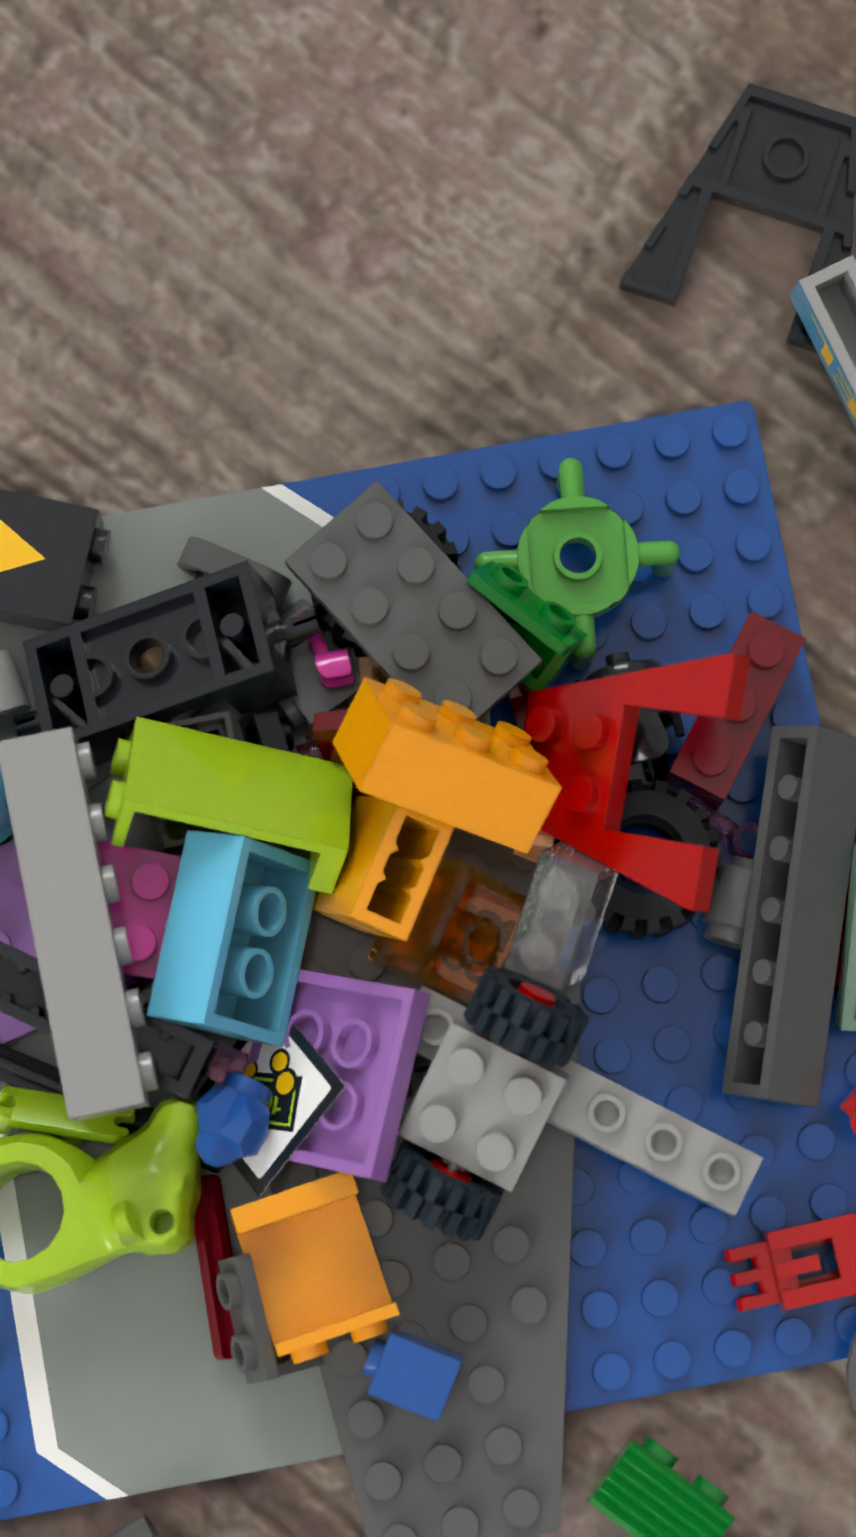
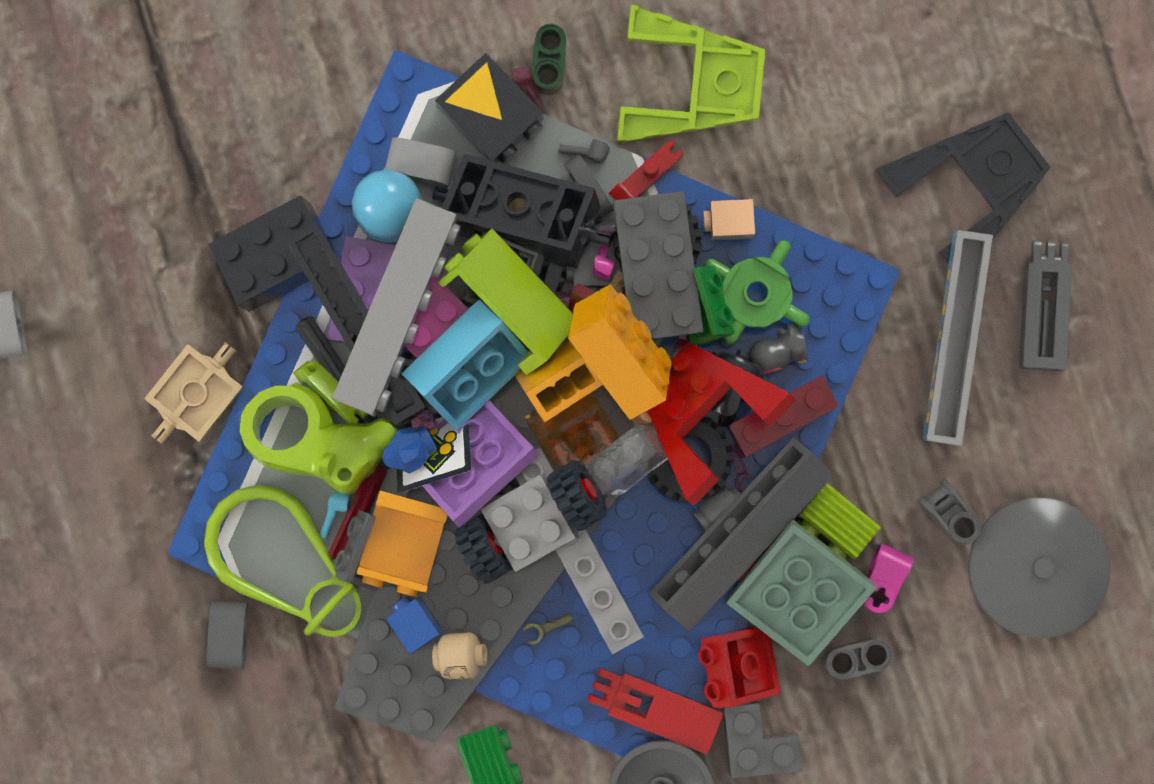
camera: 35 degrees right, 5 degrees up
none -> lime animal [204,485,362,637]
none -> medium azure hand [319,491,350,539]
none -> tan head [432,632,487,680]
none -> clear pink hand [510,67,545,110]
none -> olive hand [523,613,573,644]
none -> dark green beam [532,23,566,95]
none -> dark grey hand [559,139,610,163]
none -> red piece [608,141,683,200]
none -> lime wing [617,4,766,143]
none -> light nougat brick [703,199,755,241]
none -> dark grey animal [749,323,808,374]

